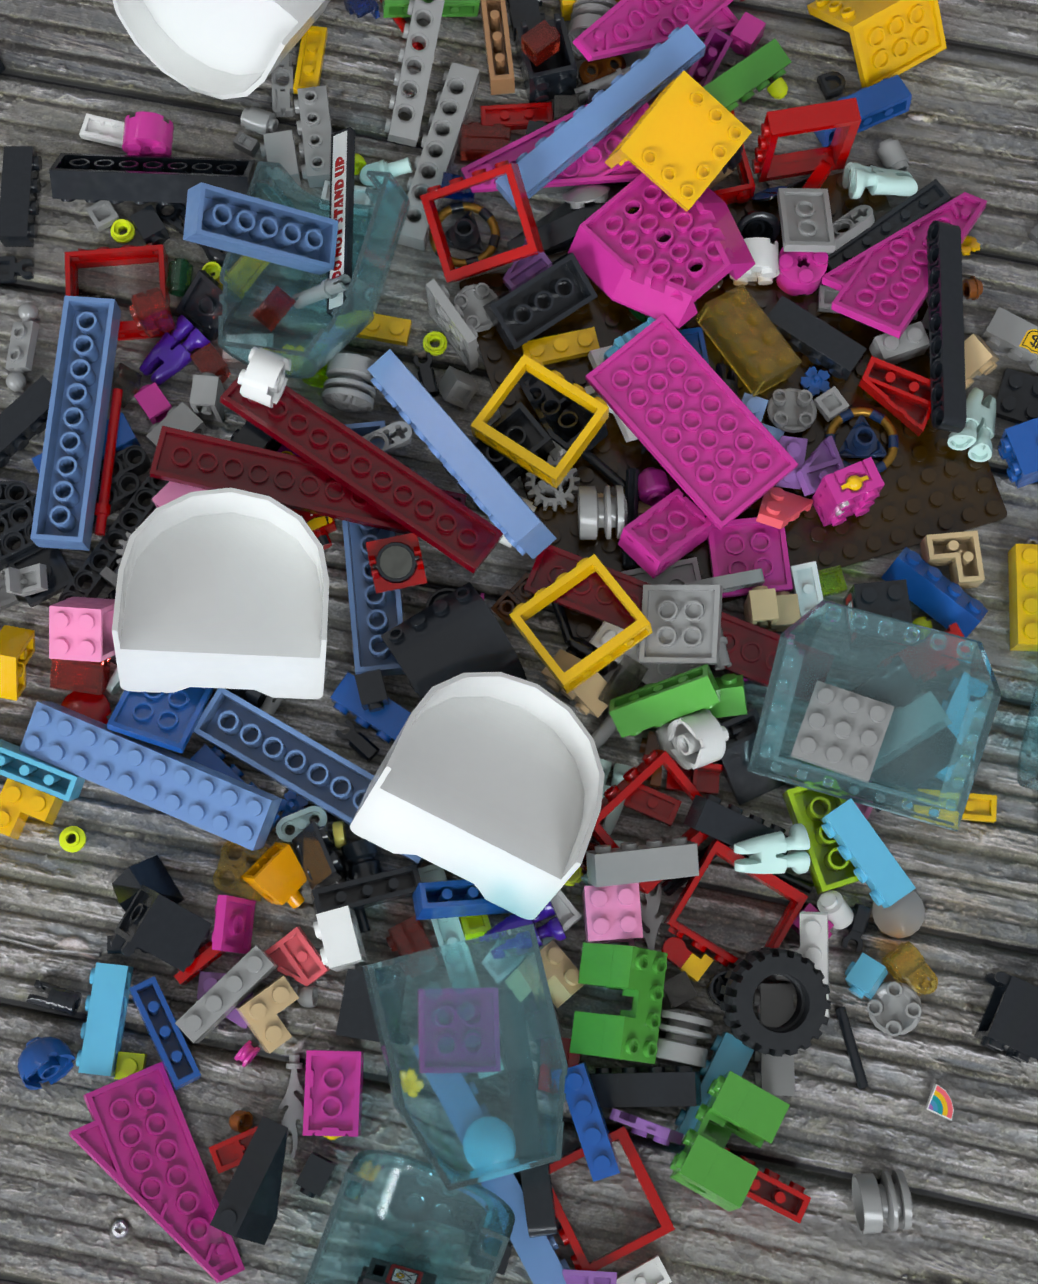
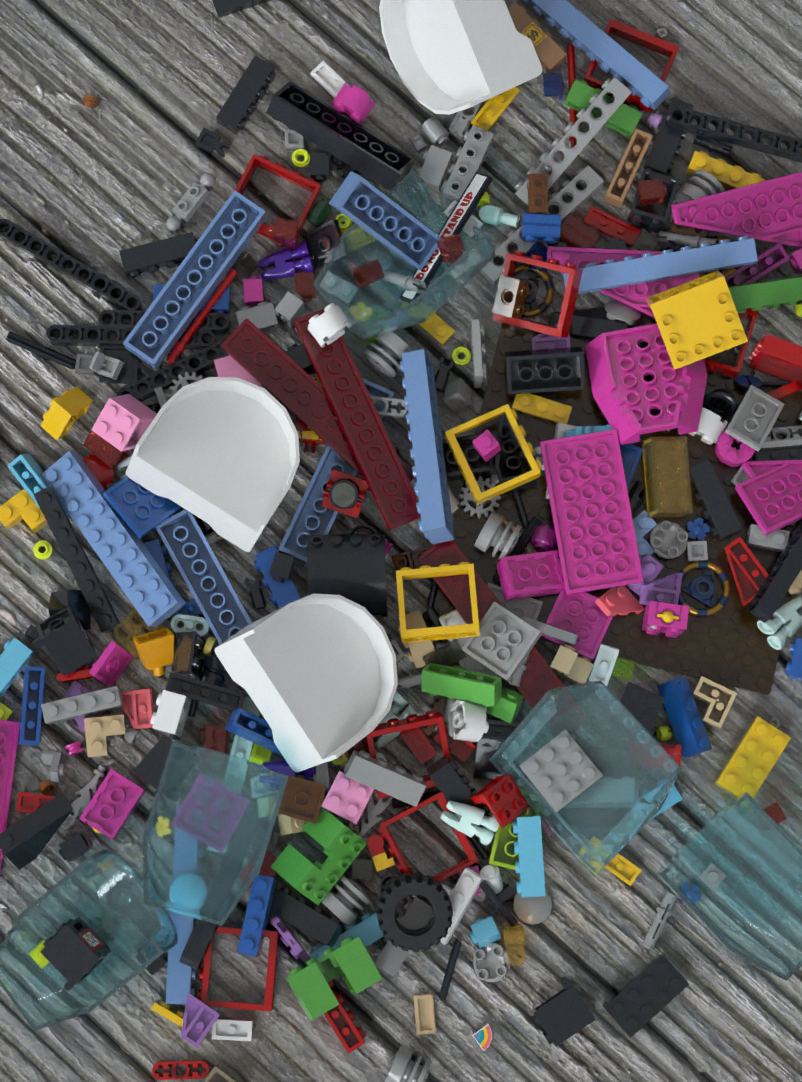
camera: 35 degrees right, 5 degrees up
light grey dish [453,283,498,332] -> none
none -> black plate [33,486,121,632]
none -> light grey bracket [42,750,65,782]
none -> reddish brown plate [278,775,327,824]
none -> tan tile [413,993,436,1035]
none -> clear red brick [436,234,467,265]
none -> red bracket [471,774,529,827]
none -> dark pink brick [472,430,501,462]
none -> black bar [479,881,518,927]
none -> brick [492,275,529,318]
none -> blue brick [521,213,561,244]
none -> reddish brown brick [527,173,548,213]

